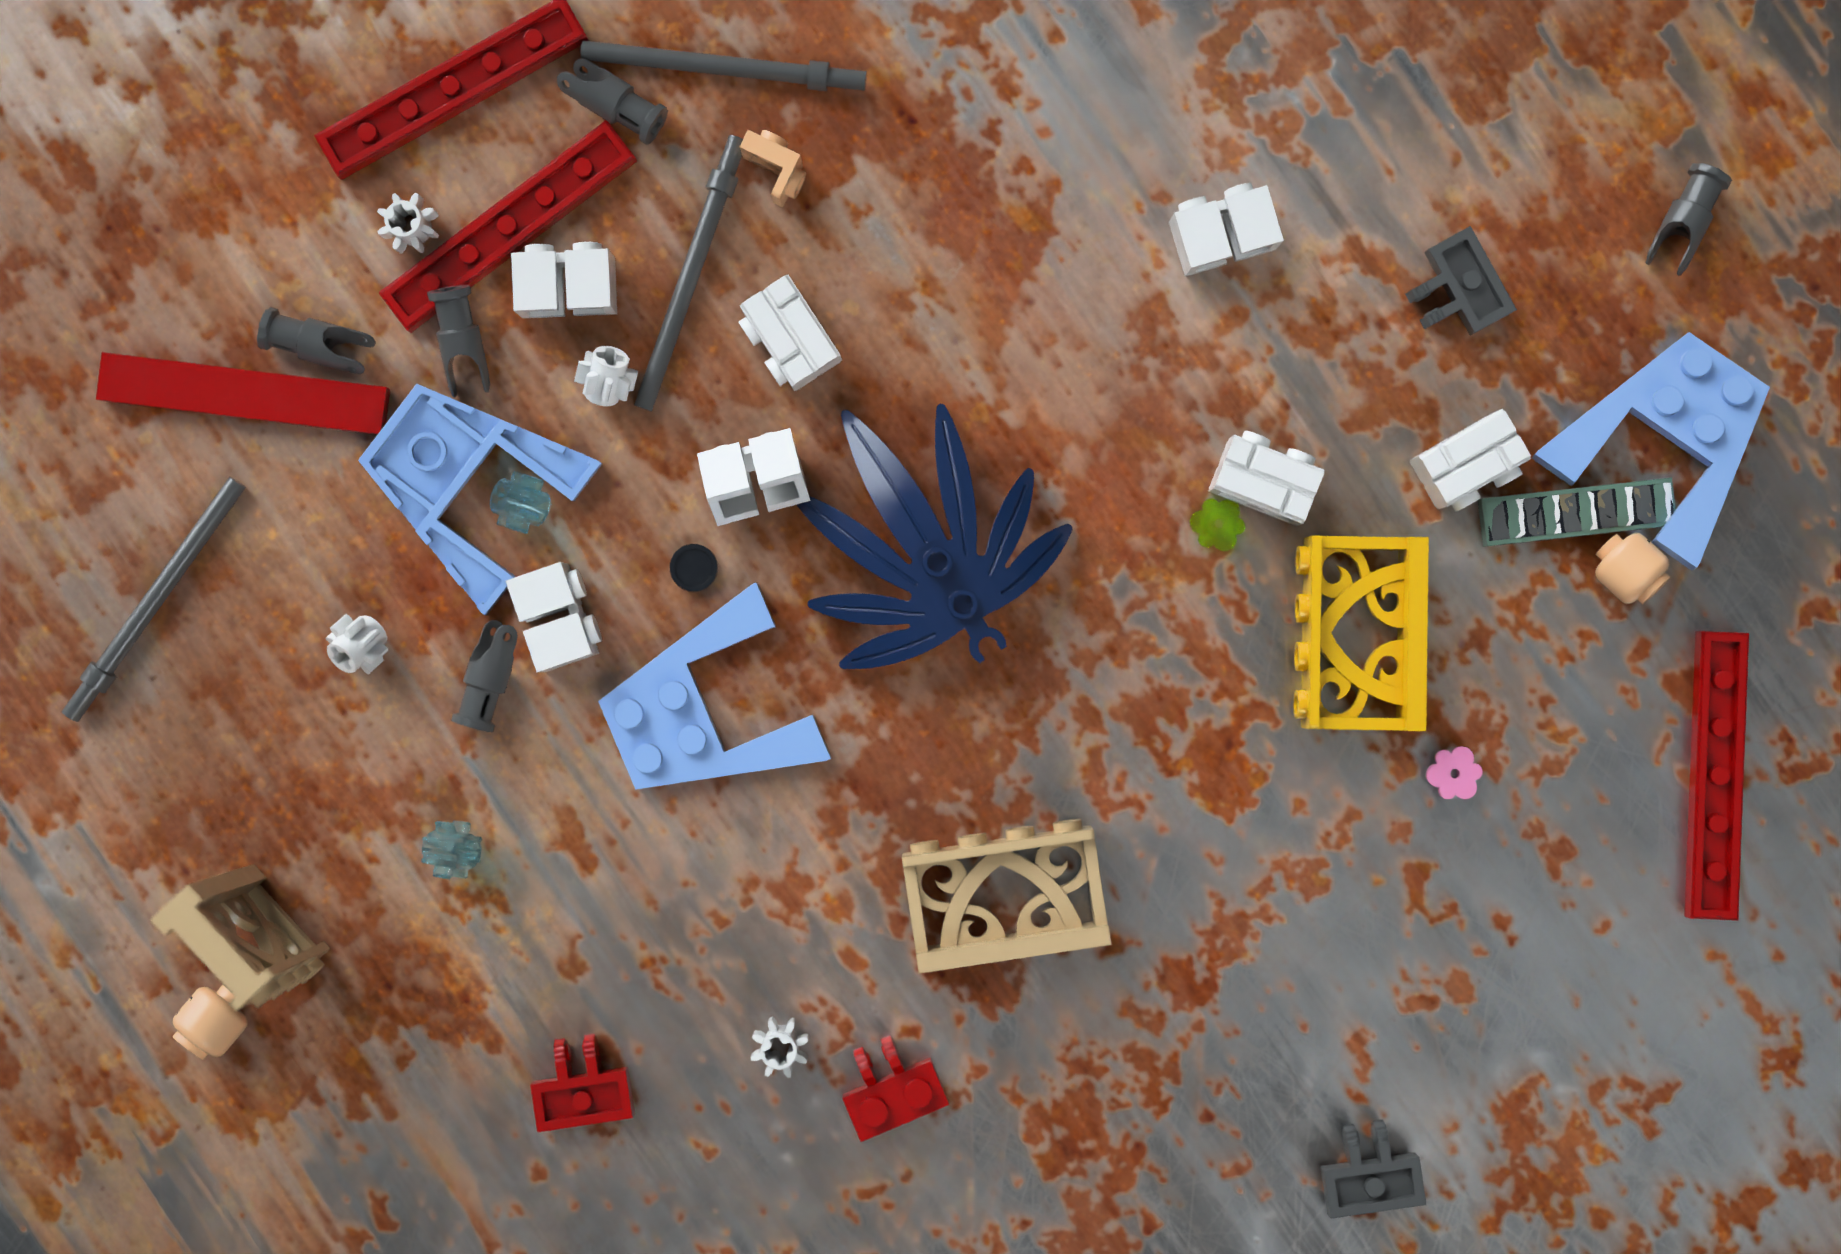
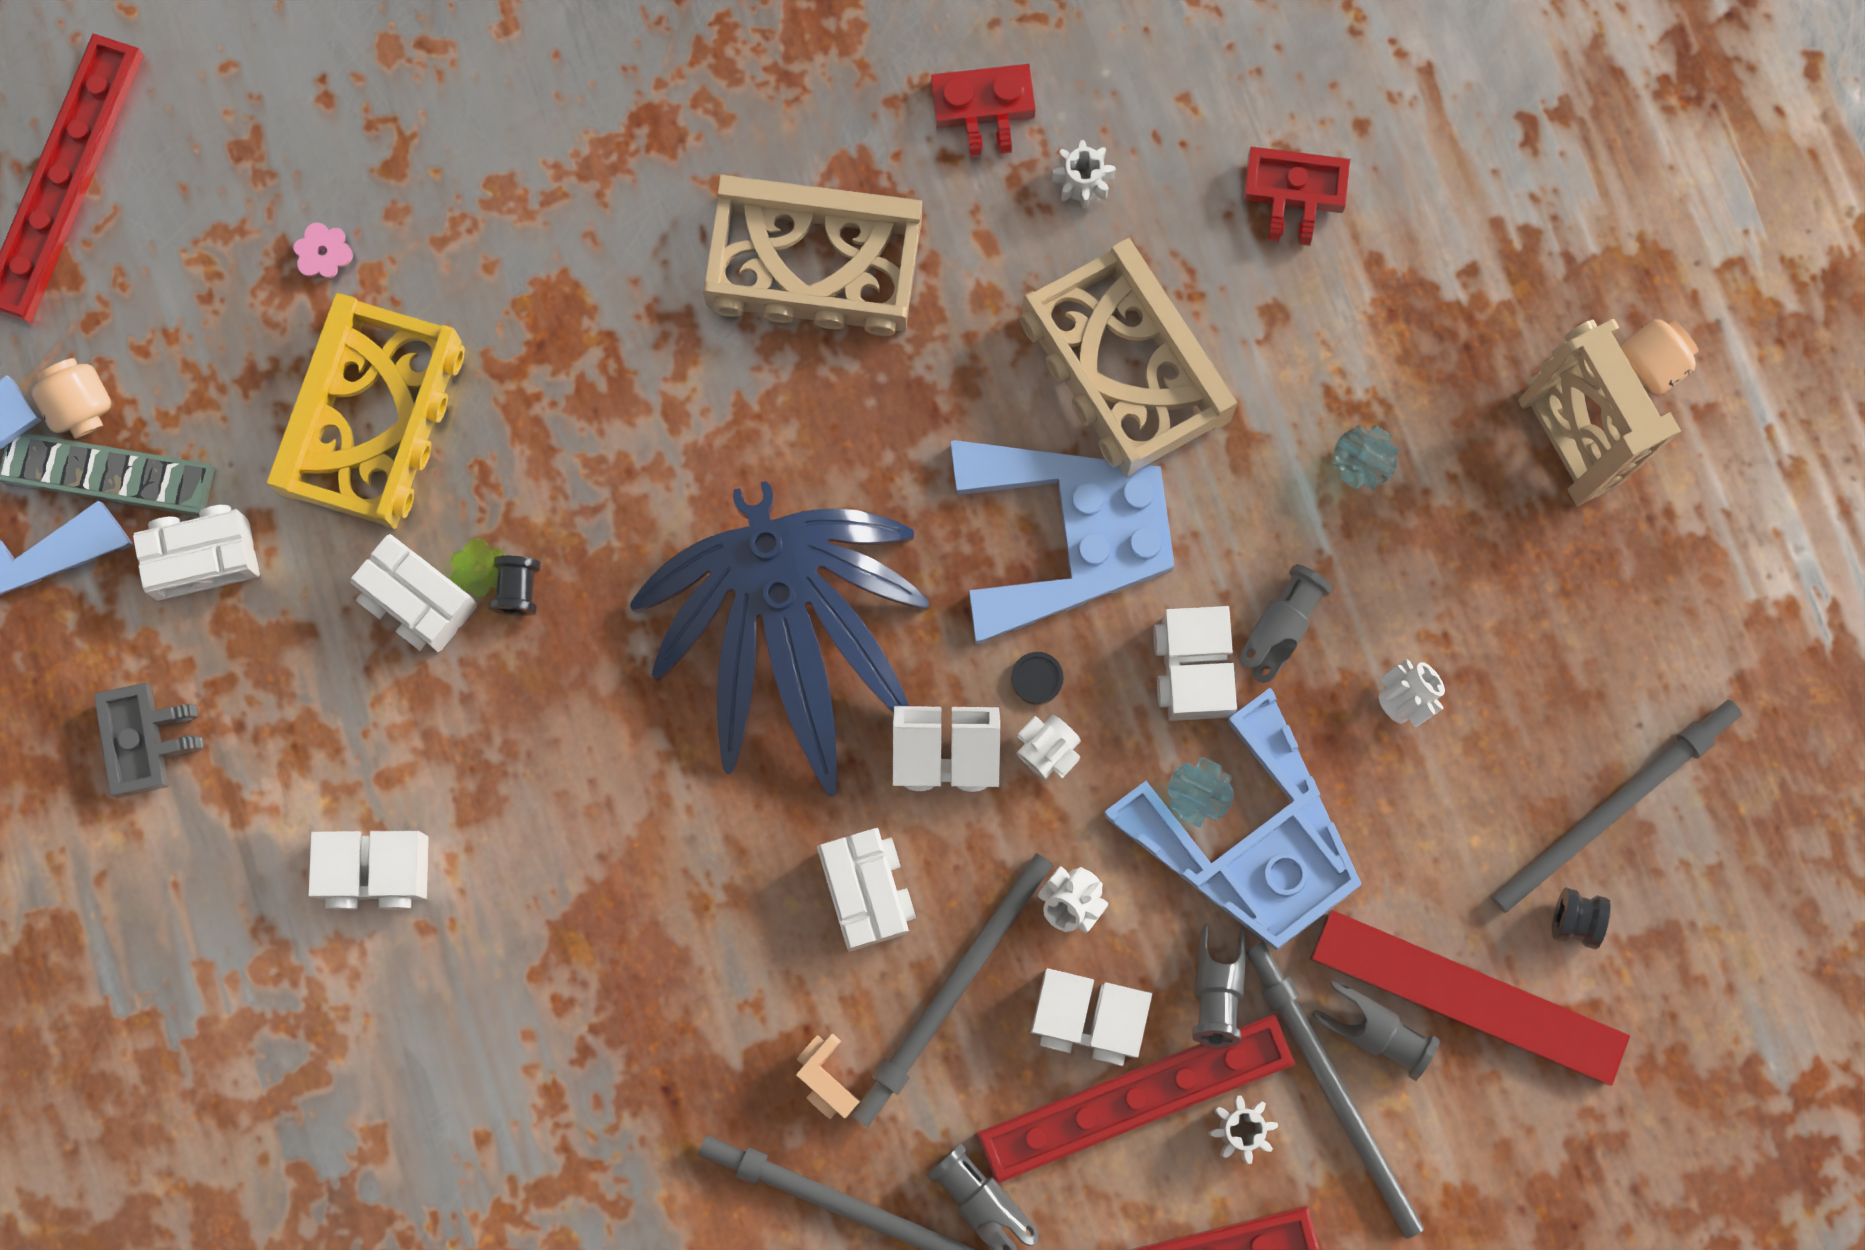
camera: 165 degrees left, 10 degrees down
none -> black bush [489,555,541,616]
none -> white gear [1016,714,1081,780]
none -> tan fence [1019,238,1238,478]
none -> dark grey bar [1246,941,1425,1239]
none -> black wheel [1552,887,1611,950]

